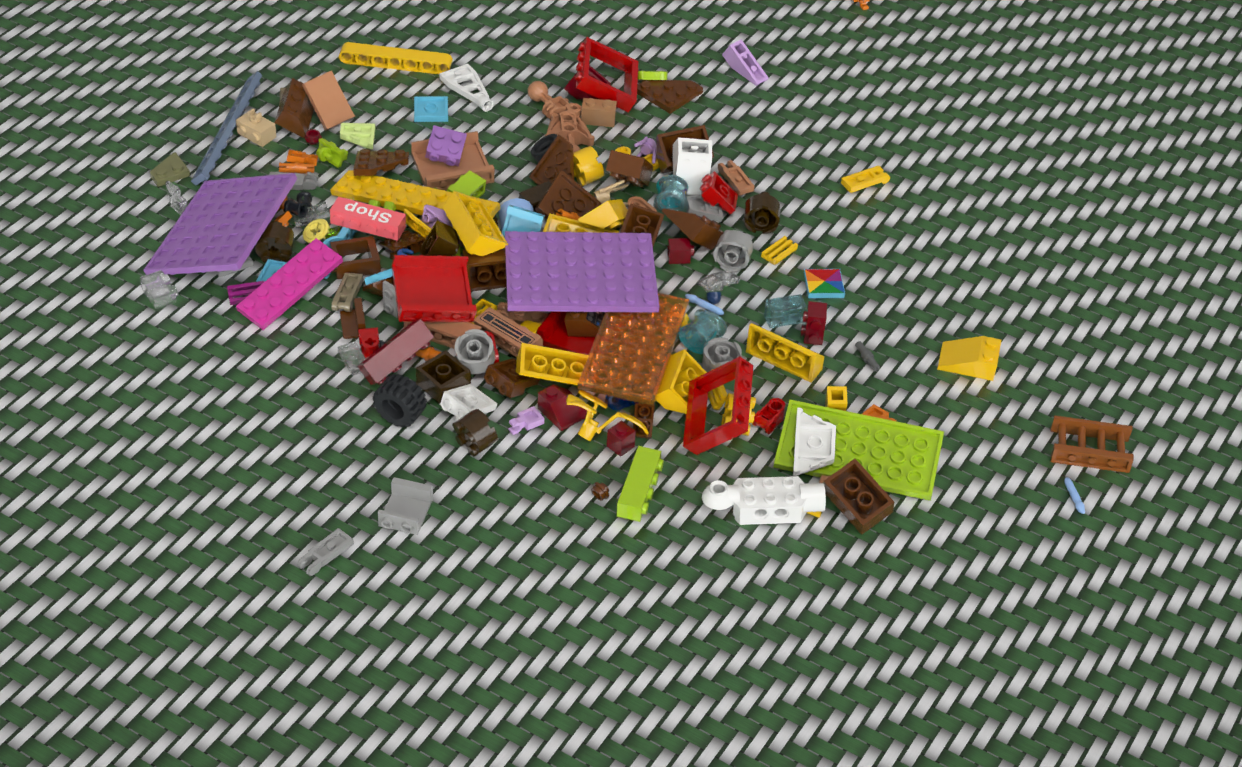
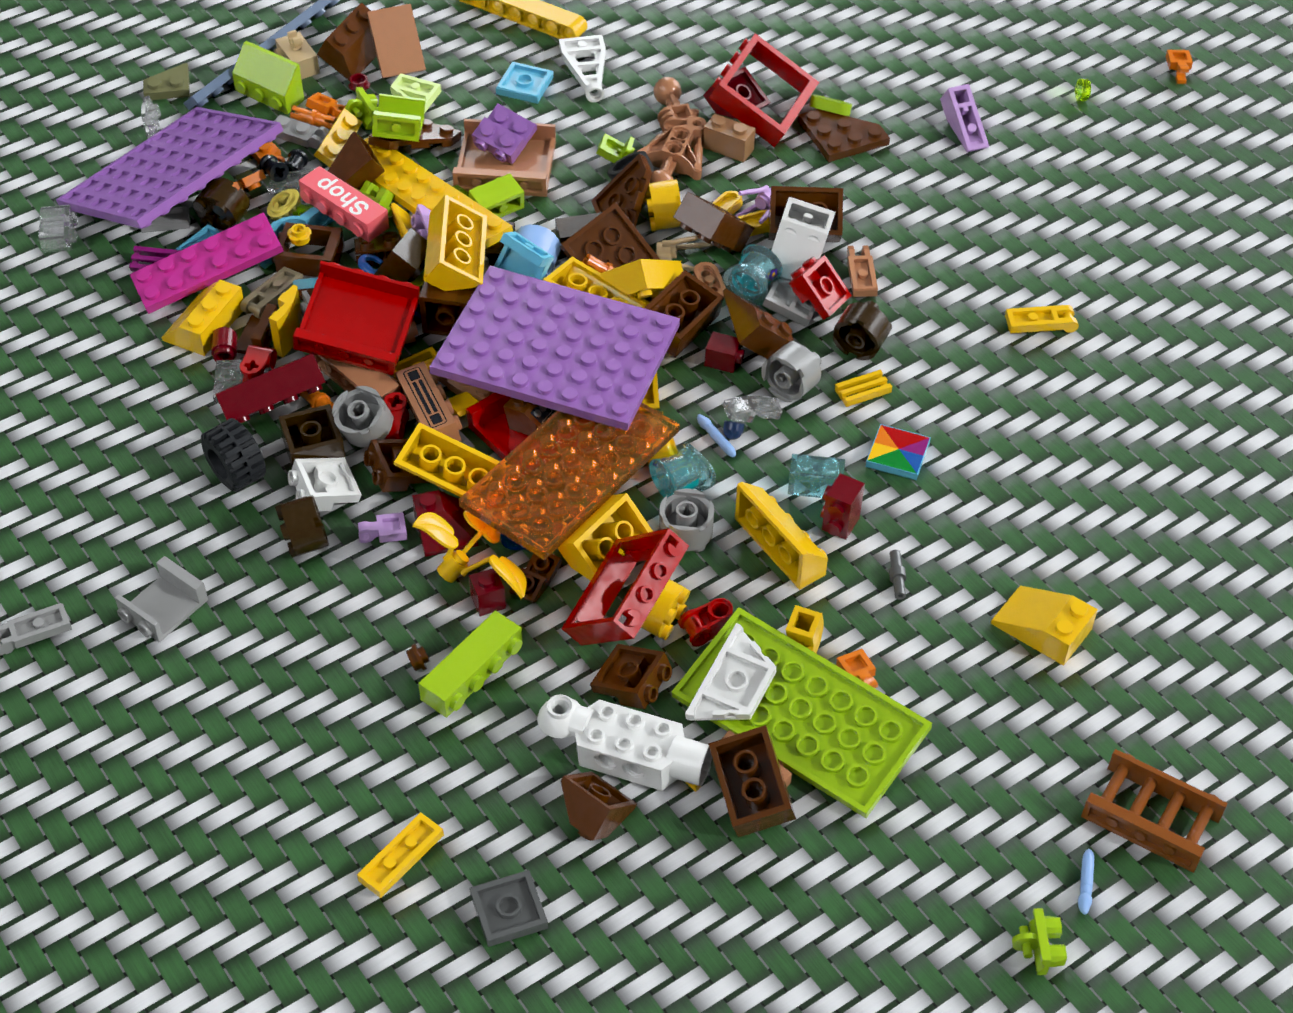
camera: 25 degrees right, 5 degrees up
none -> yellow slope [162,280,244,356]
none -> dark red brick [211,327,238,365]
none -> lime slope [232,41,304,114]
none -> yellow slope [269,285,303,358]
none -> yellow plate [287,224,312,246]
none -> yellow plate [314,108,363,167]
none -> reddish brown slope [328,131,385,190]
none -> yellow plate [357,812,444,898]
none -> lime panel [372,94,426,142]
none -> dark grey plate [469,870,548,947]
none -> reddish brown slope [561,771,637,841]
none -> reddish brown plate [590,644,672,710]
none -> lime bracket [596,133,635,163]
none -> lime hips [1012,908,1067,975]
none -> clear neon green tile [1075,79,1091,102]

